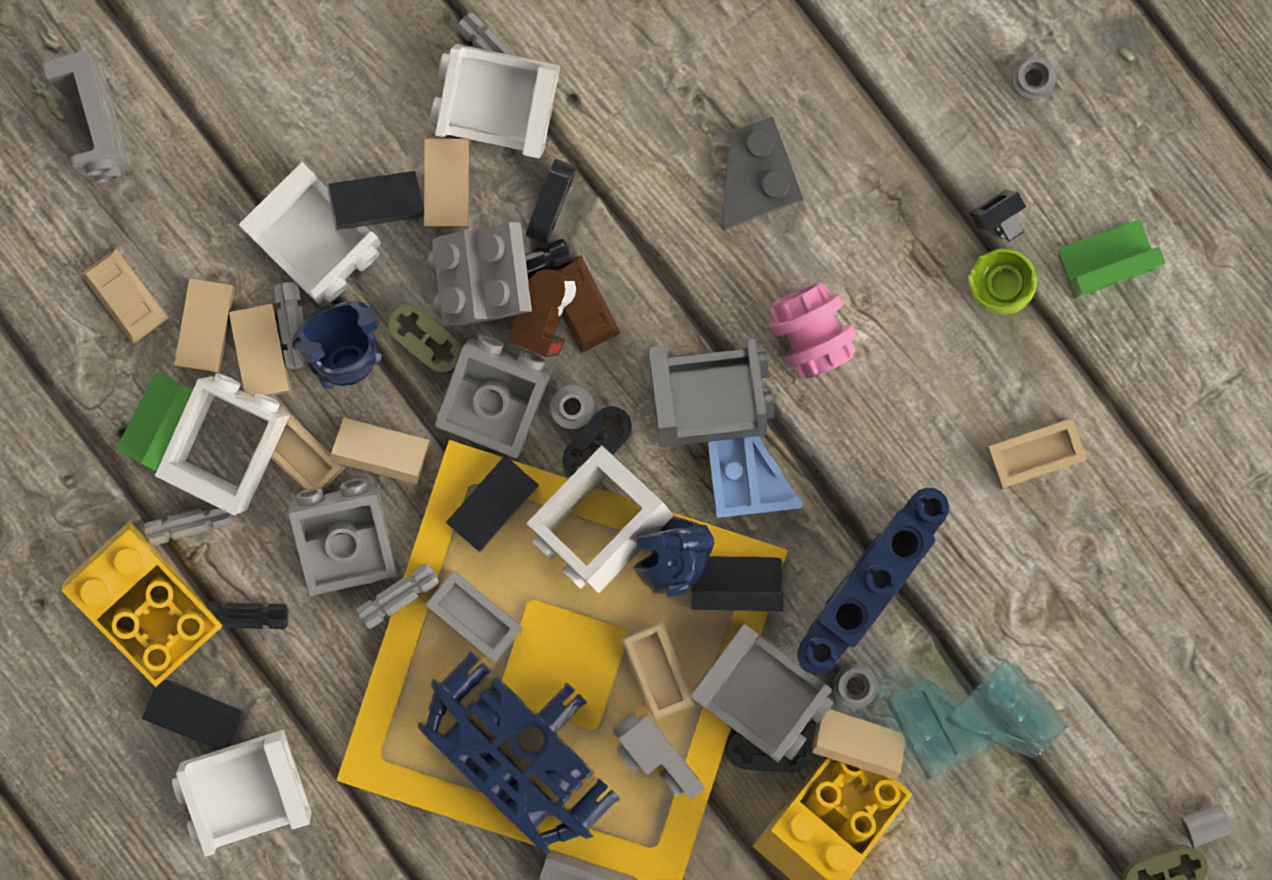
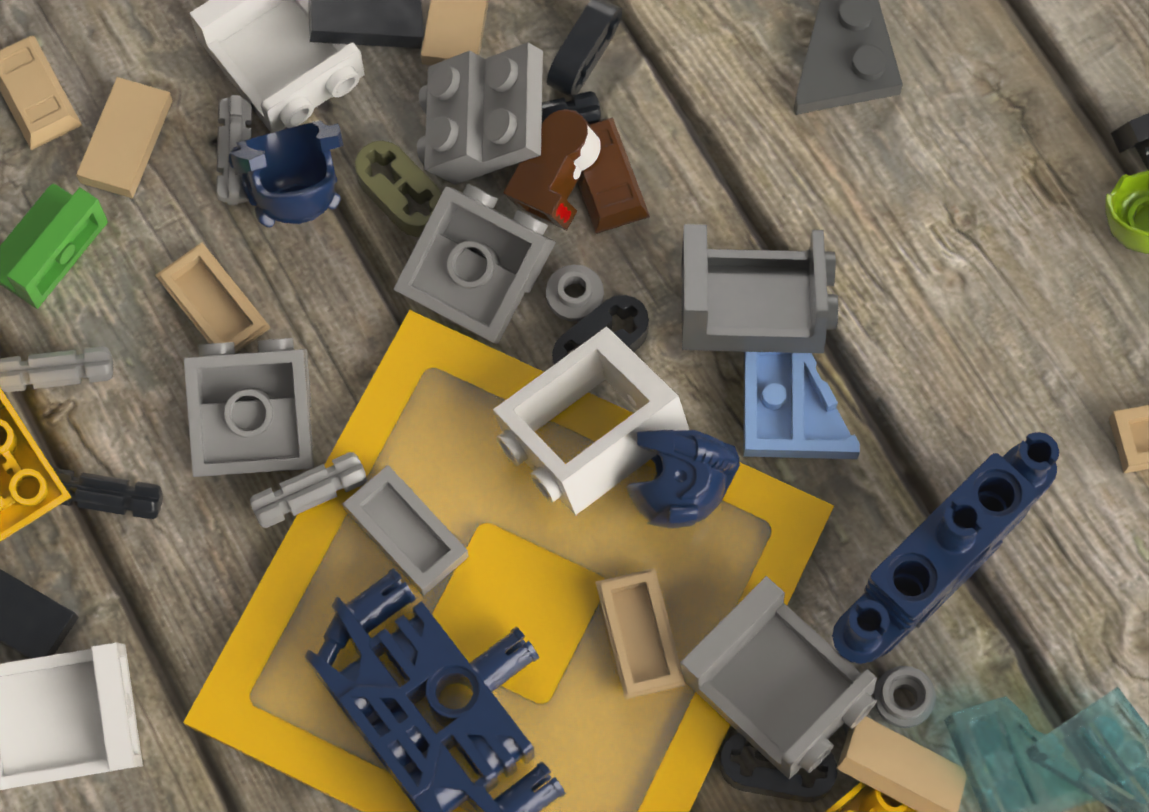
camera: 10 degrees right, 15 degrees down
white window [155,373,290,515] -> none
tan tile [229,304,291,397] -> none
tan tile [331,418,429,484] -> none
black tile [446,455,539,552] -> none
light grey plate [613,712,705,800] -> none
black panel [691,556,783,611] -> none
bright pink piece [768,283,857,378] -> none

